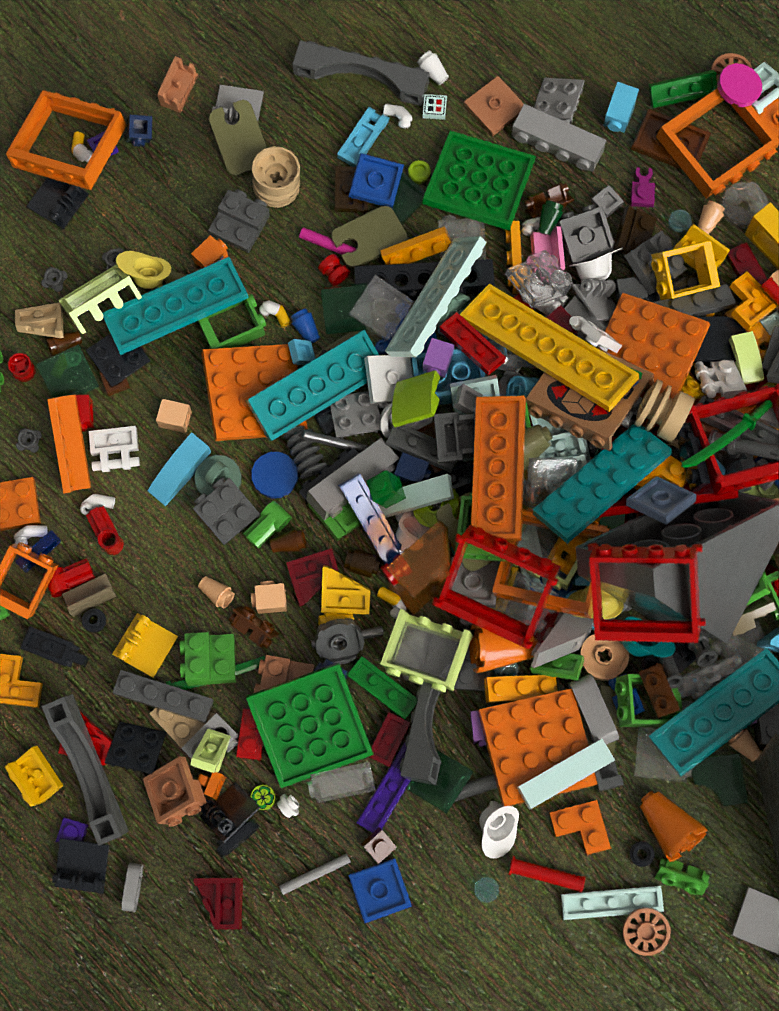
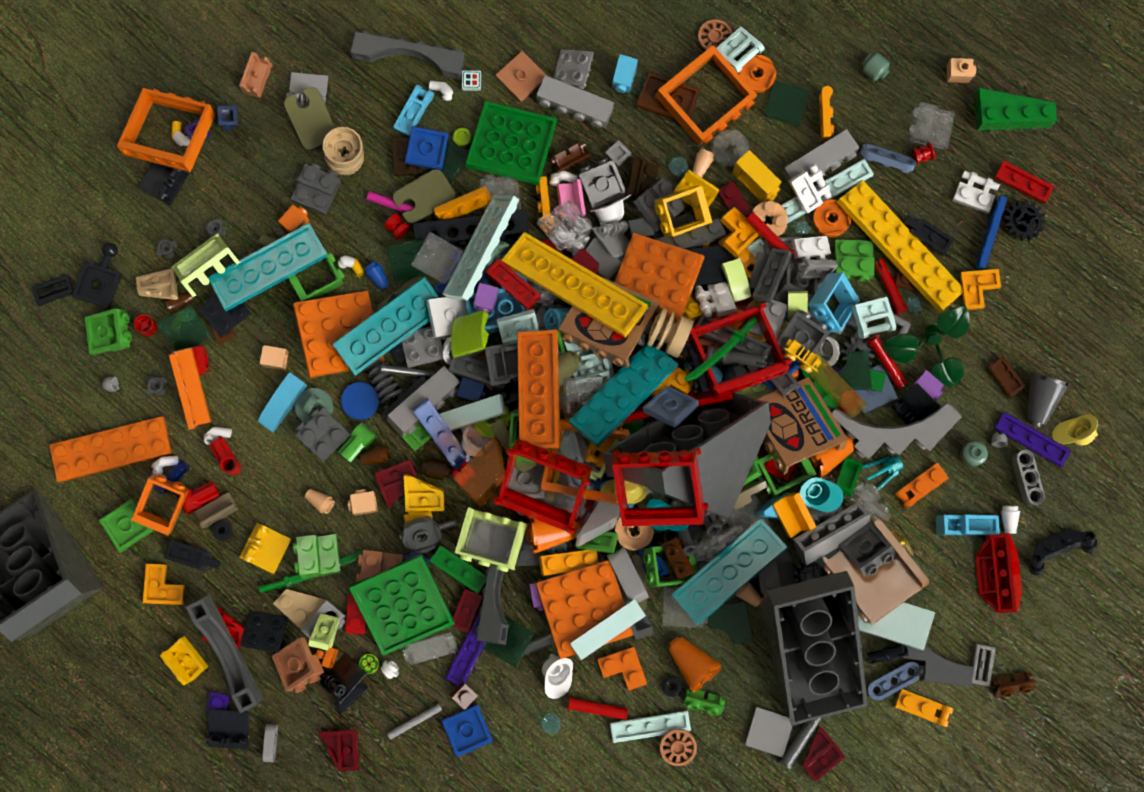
camera: 10 degrees left, 5 degrees up
white plate [89,426,140,472] -> none
dark grey plate [112,670,214,724] -> none
light yellow piece [116,251,171,289] -> none
reddish brown hinge [229,606,280,649] -> none
medium azure plate [288,339,315,365] -> none
green brick [366,470,406,508] -> none
yellow arm [377,587,407,619] -> none
white cone [417,51,449,85] -> none
light grey plate [453,384,483,414] -> none
dark green cone [537,200,564,236] -> none
white plate [569,316,622,353] -> none
magenta plate [631,167,655,208] -> none
green plate [649,70,717,108] -> none
dark pink tile [717,63,762,107] -> none

